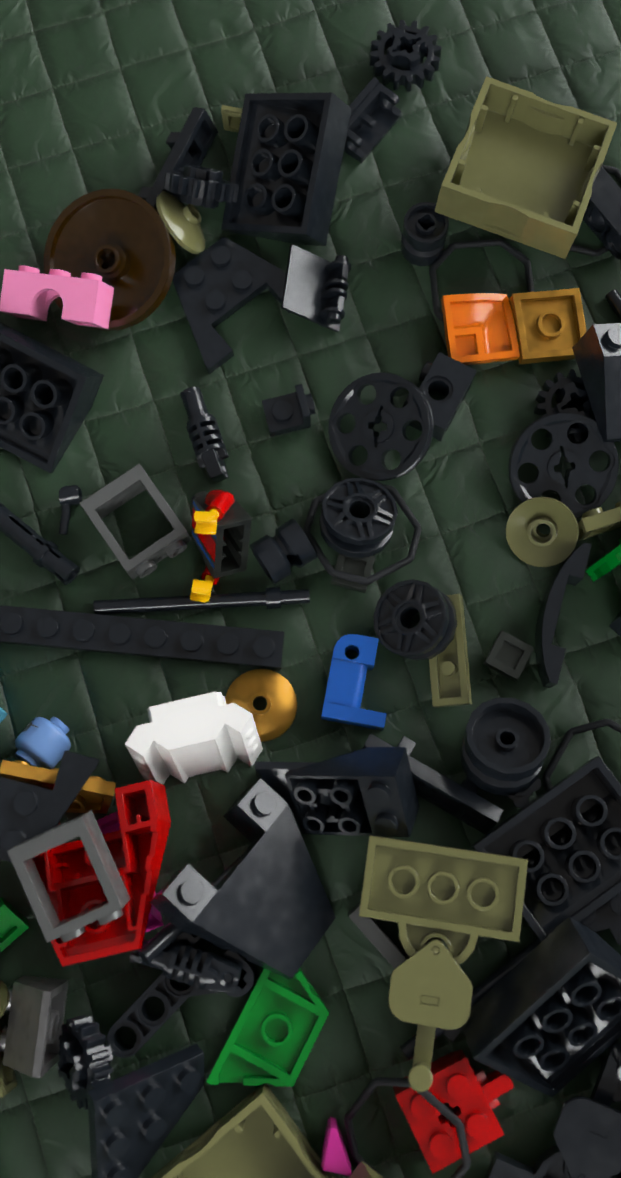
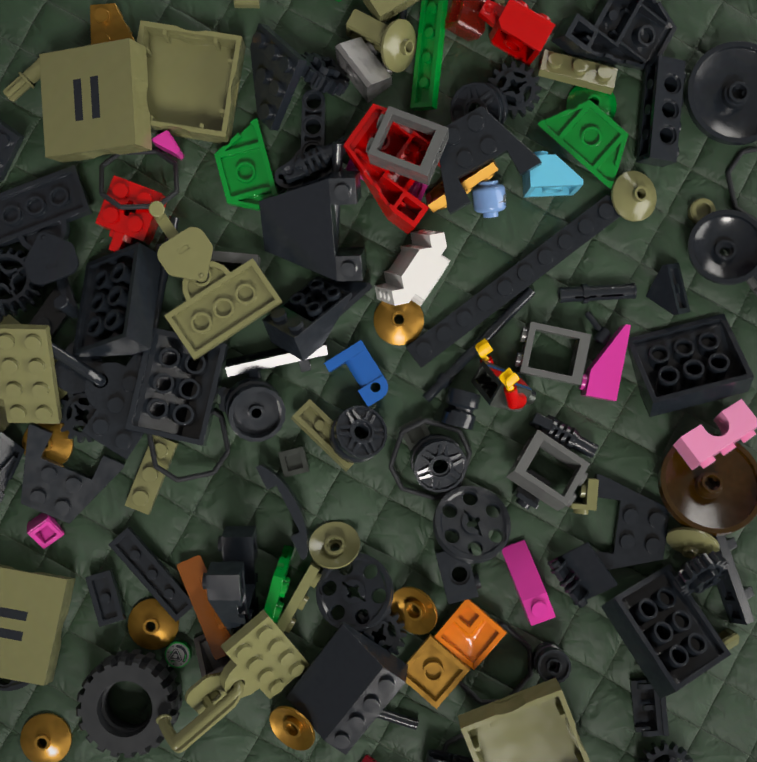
camera: 135 degrees right, 10 degrees up
none -> pearl gold dish [391,587,438,635]
none -> dark pink slope [501,539,556,626]
none -> dark grey window [506,430,590,511]
none -> olive bracket [569,477,599,515]
none -> dark pink slope [579,324,631,401]

